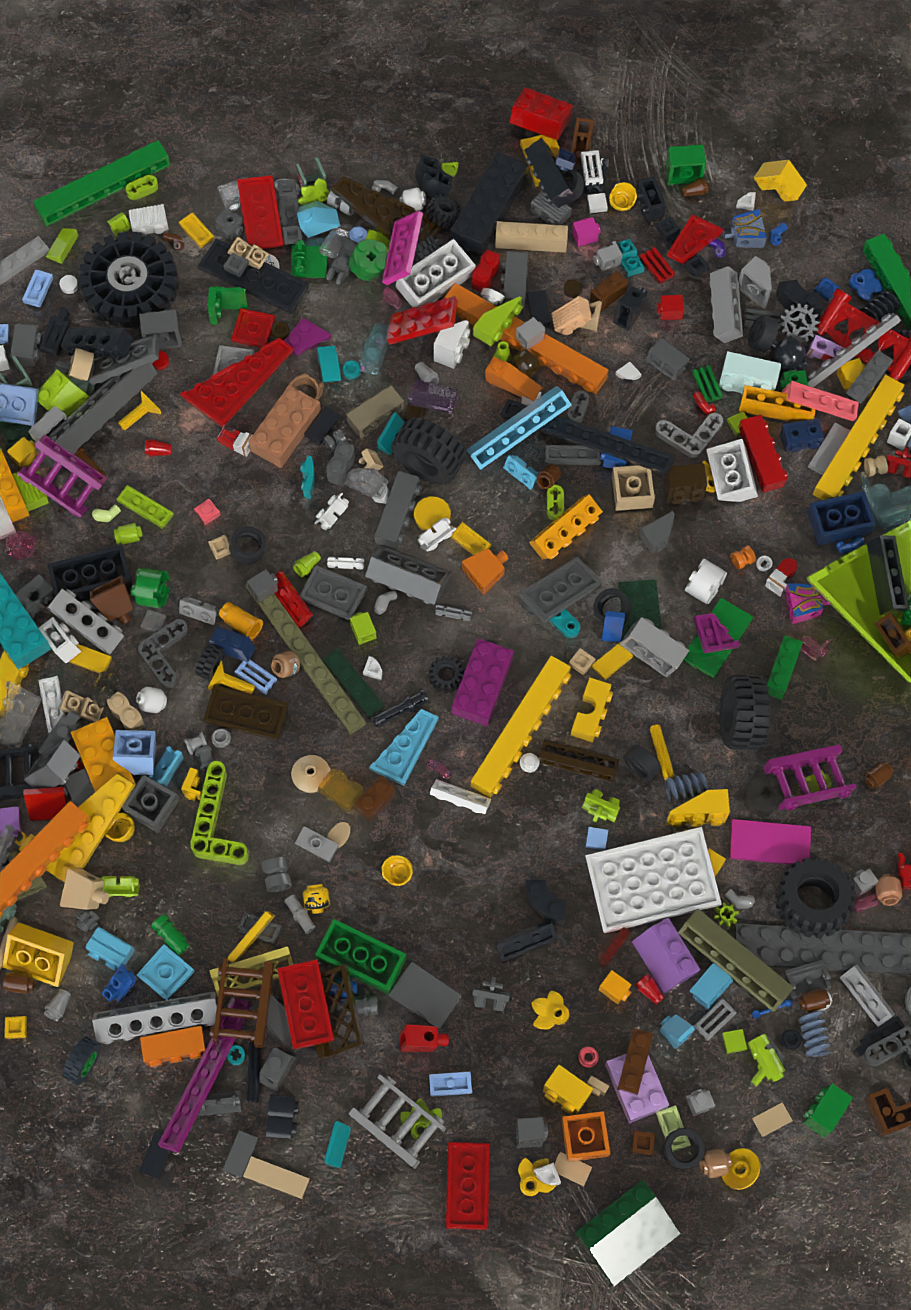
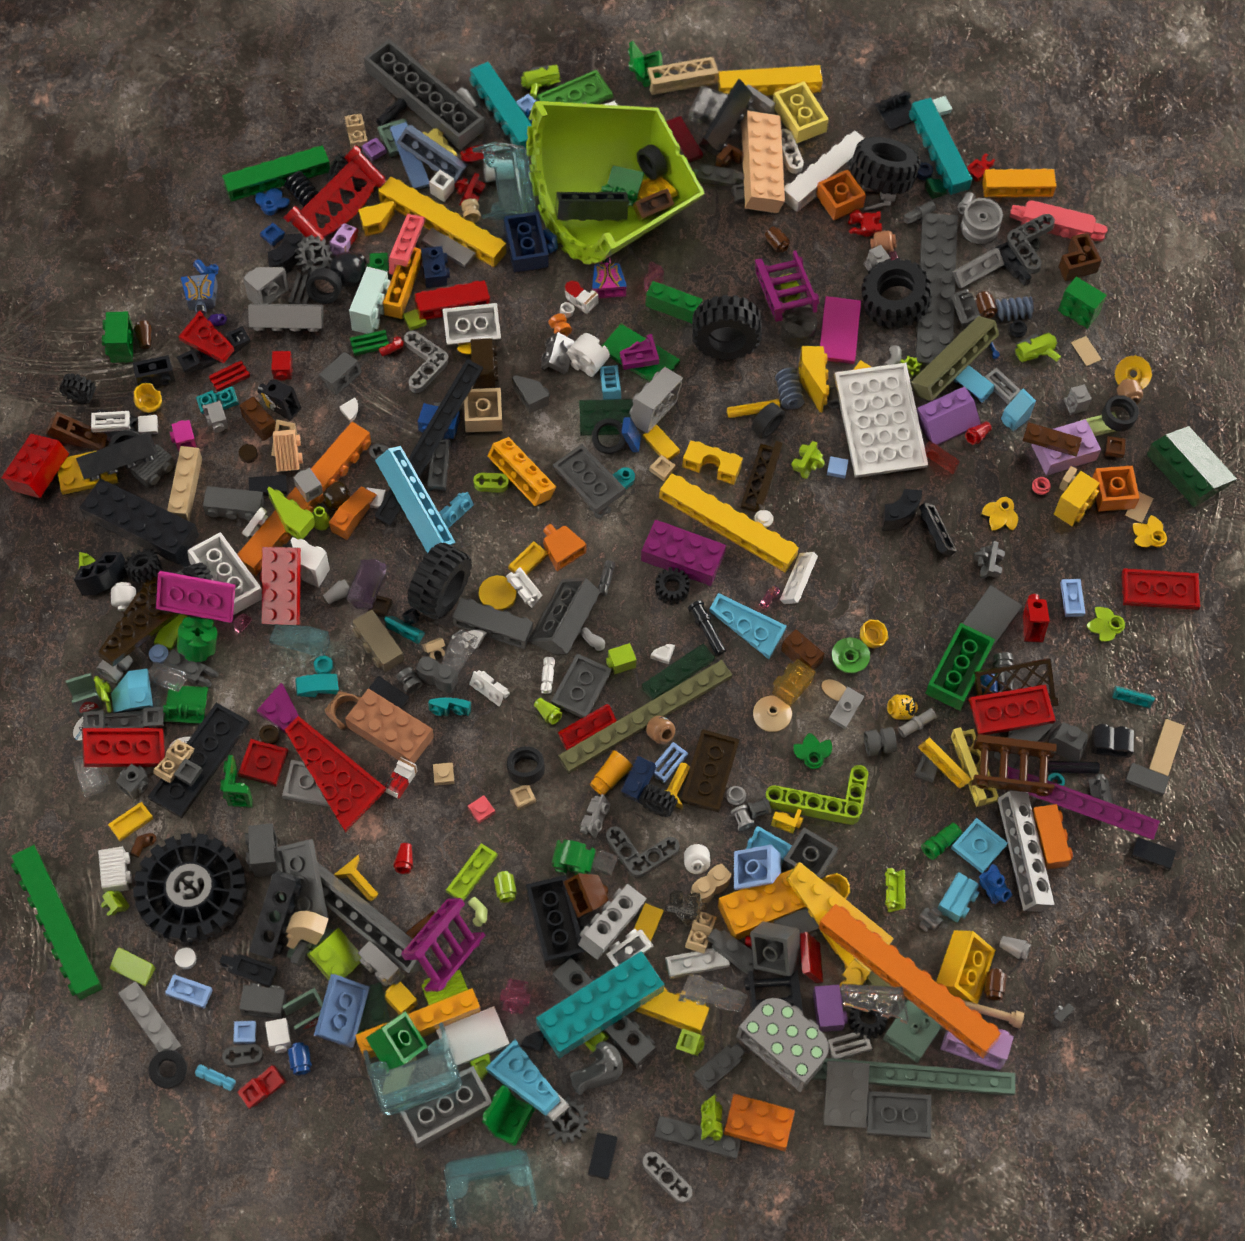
camera: 90 degrees left, 5 degrees down
yellow tile [5,1016,27,1039] -> none
tan torso [60,868,109,909] -> none
black wheel [62,1036,101,1085] -> none
lime beam [126,175,158,200] -> none
dark grey brick [247,570,279,603] -> none
light grey fence [349,1075,446,1169] -> none
light grey arm [371,180,399,195] -> none
red brick [472,250,500,292] -> none
dark grey brick [515,1117,548,1148] -> none
white tile [534,1162,561,1185] -> none
reddish brown brick [537,464,561,489] -> none
dark blue plate [555,148,576,171] -> none
light orange brick [599,970,632,1004] -> none
lime tile [722,1029,747,1054] -> none
white tile [736,192,756,211] -> none
yellow brick [754,160,807,202] -> none
light grey plate [806,313,901,387] -> none
dark grey plate [845,350,893,405] -> none
none -> black tyre [59,373,96,404]
none -> tan plate [433,763,454,785]
none -> flat silver bracket [541,332,575,374]
none -> medium azure slope [600,365,621,402]
none -> green plate [793,733,832,769]
none -> bright green dish [832,637,870,673]

